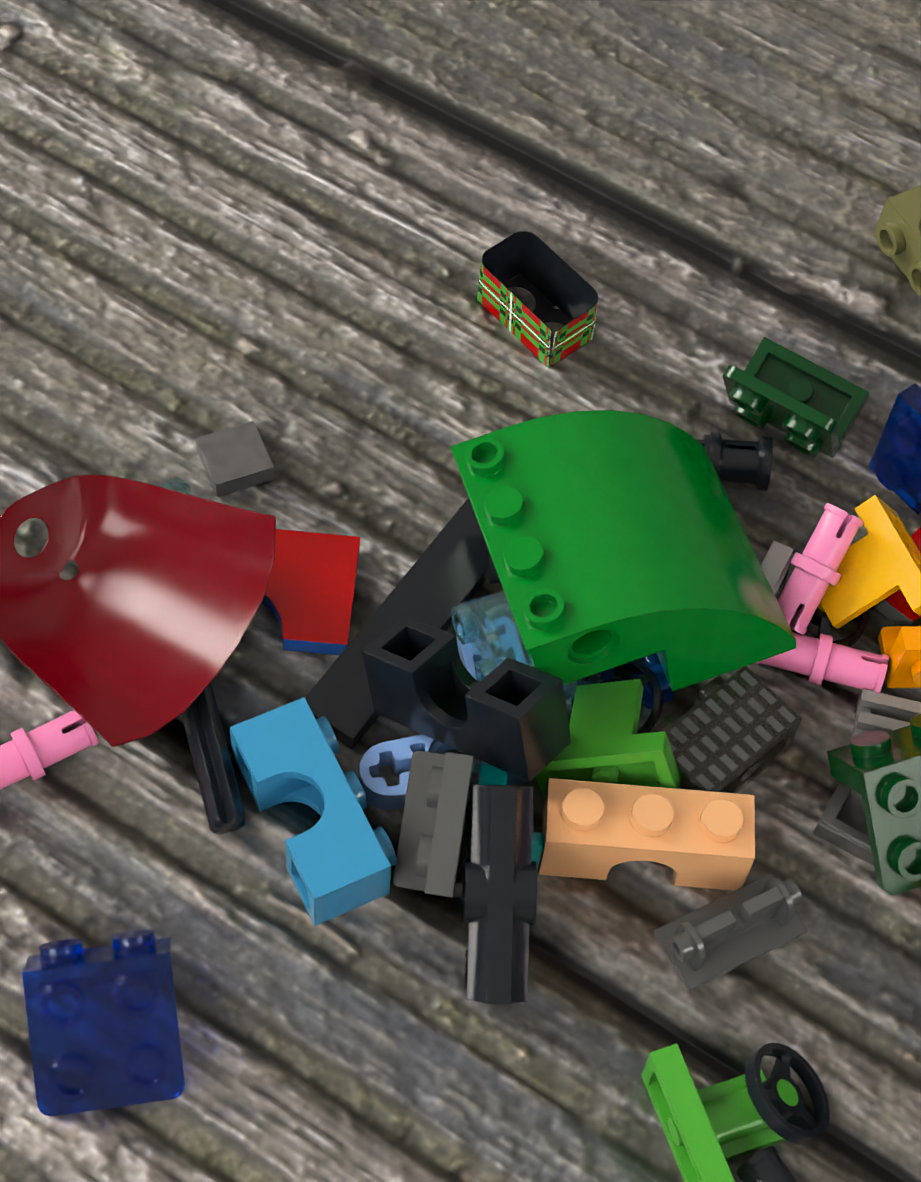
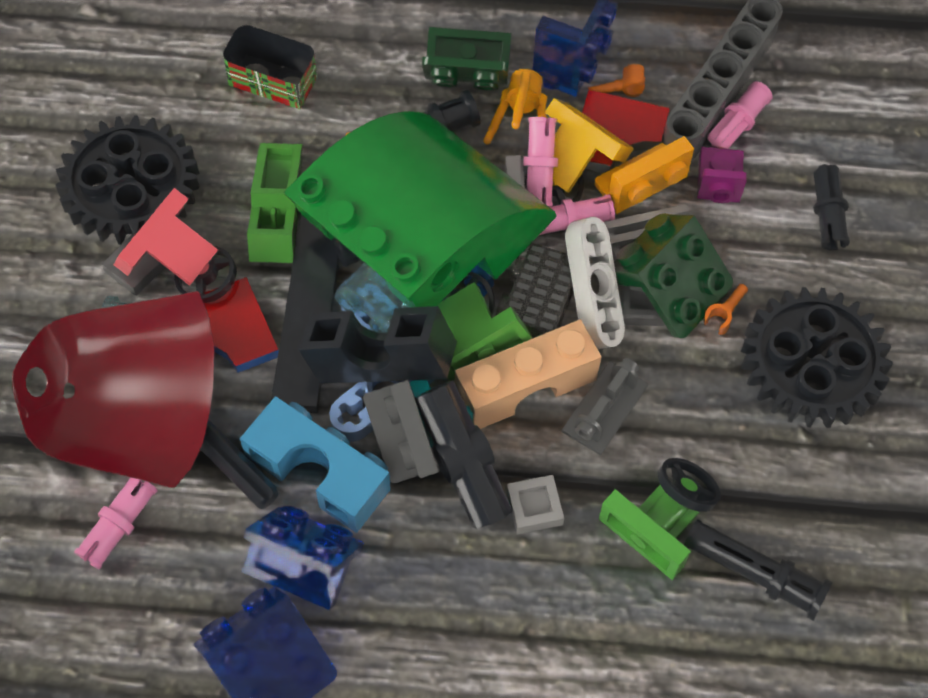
camera: 25 degrees left, 5 degrees up
none -> black gear [55,115,200,245]
none -> coral piece [114,188,237,303]
none -> clear blue bracket [242,506,364,610]
none -> bright green slope [247,143,303,263]
none -> light orange plant [483,69,548,145]
none -> light grey plate [506,475,565,534]
none -> white beam [565,217,625,349]

